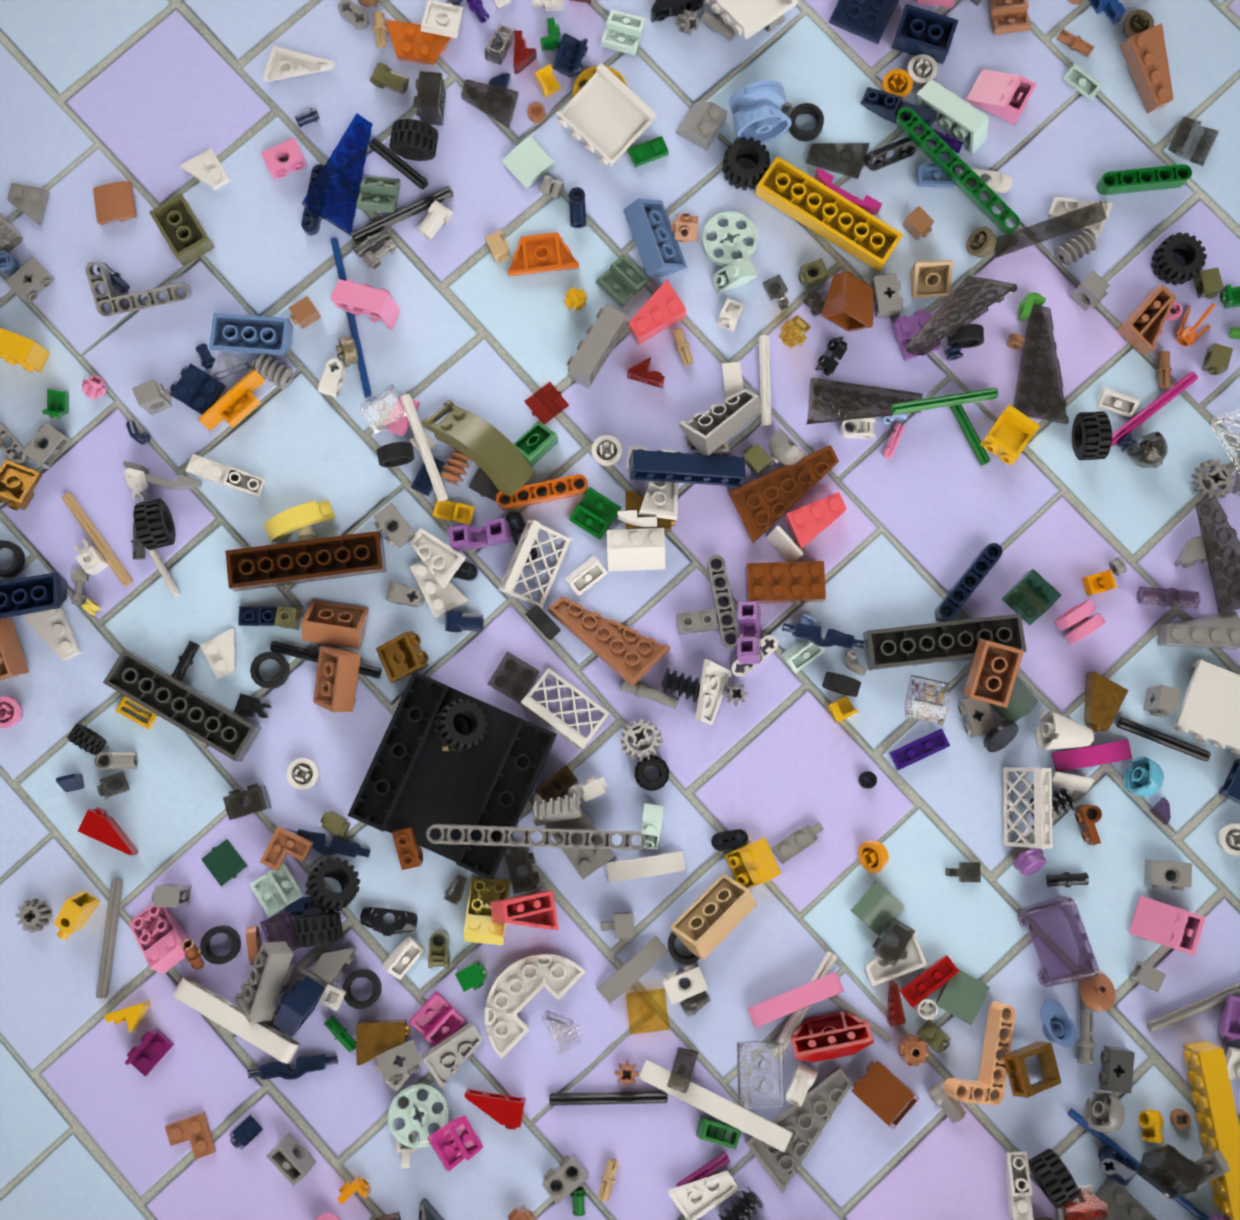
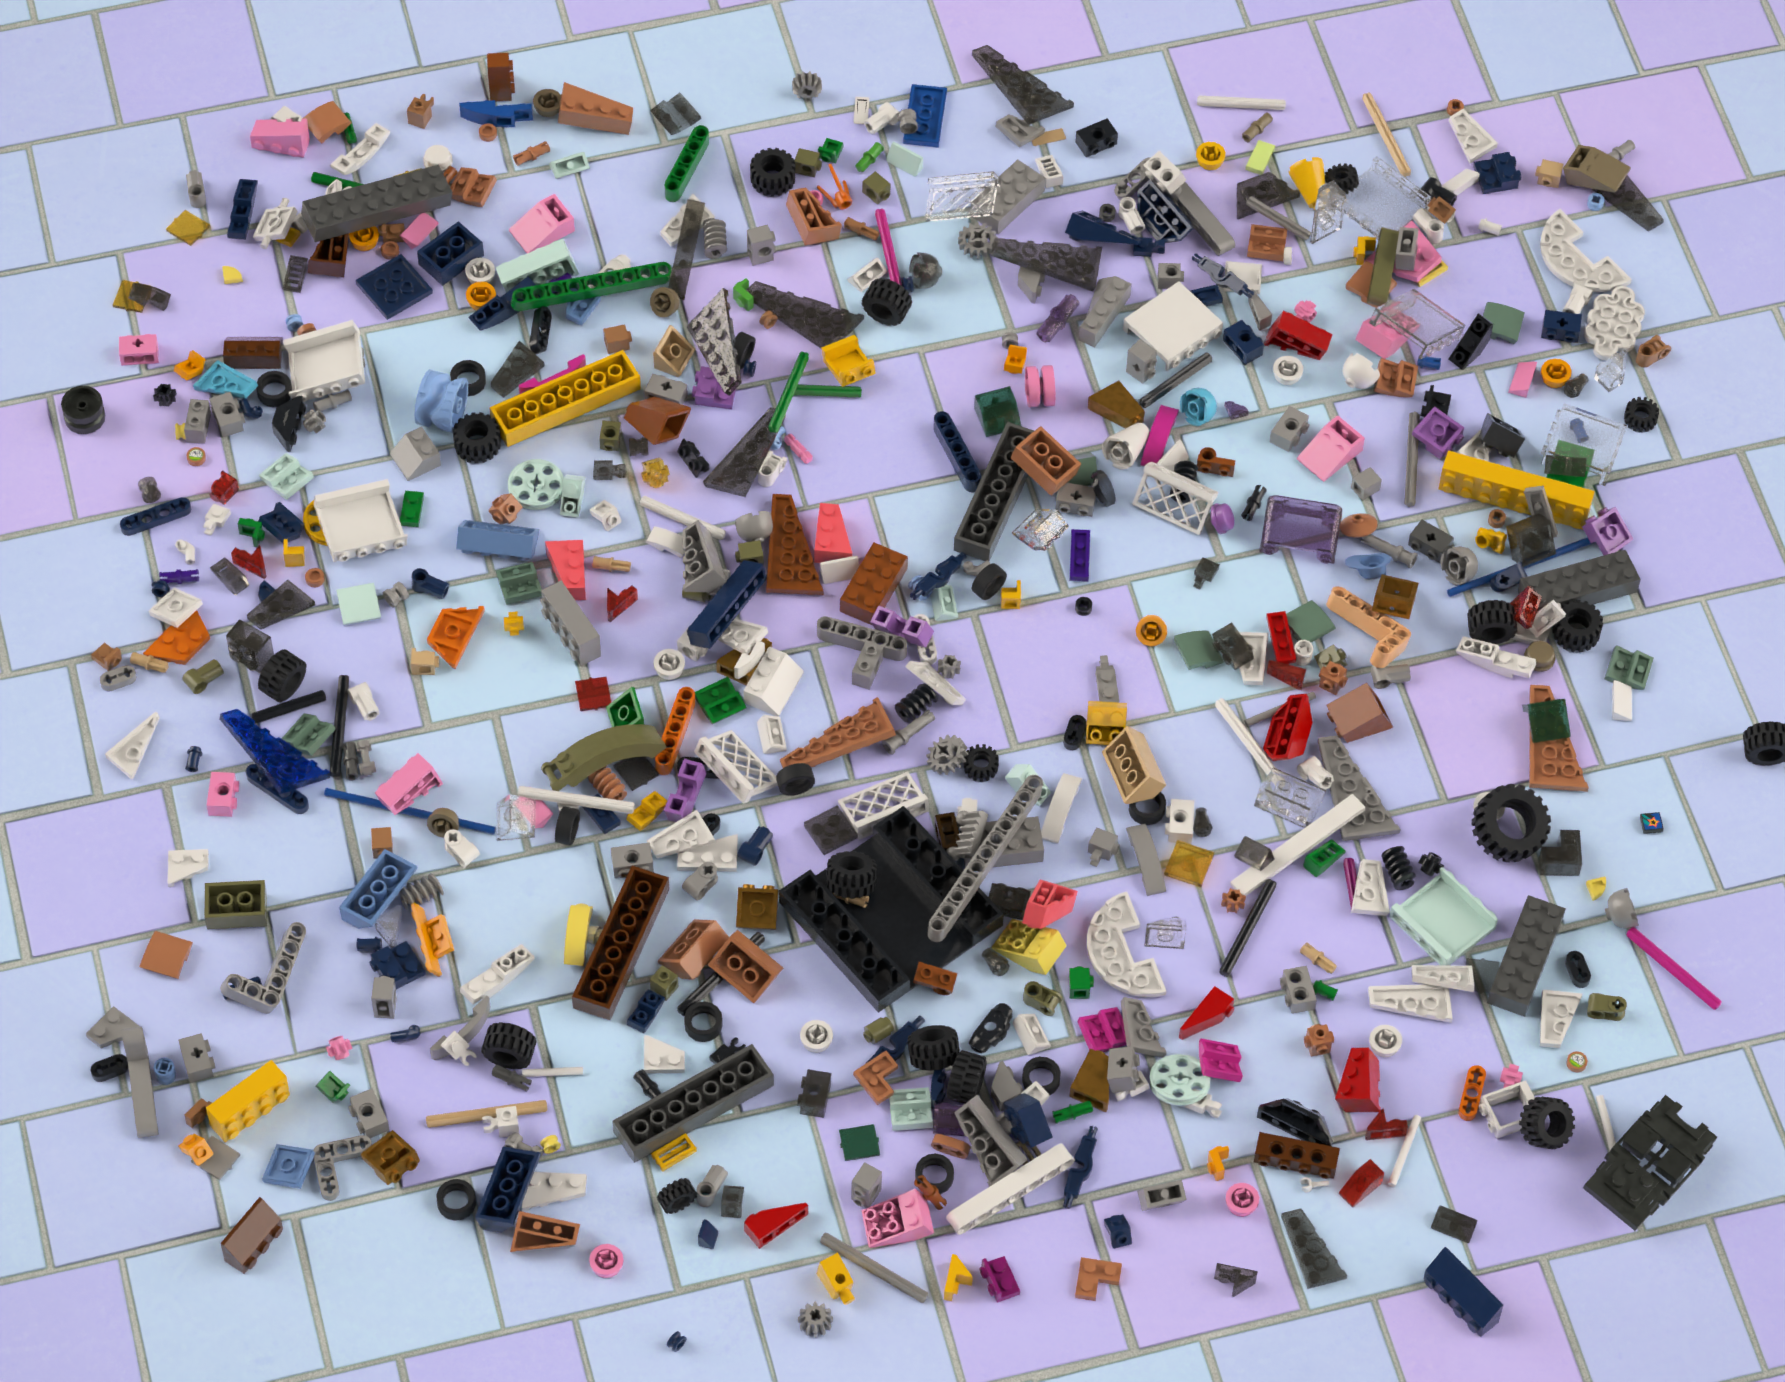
camera: 65 degrees left, 25 degrees down
bright pink beam [747,972,844,1028] -> none

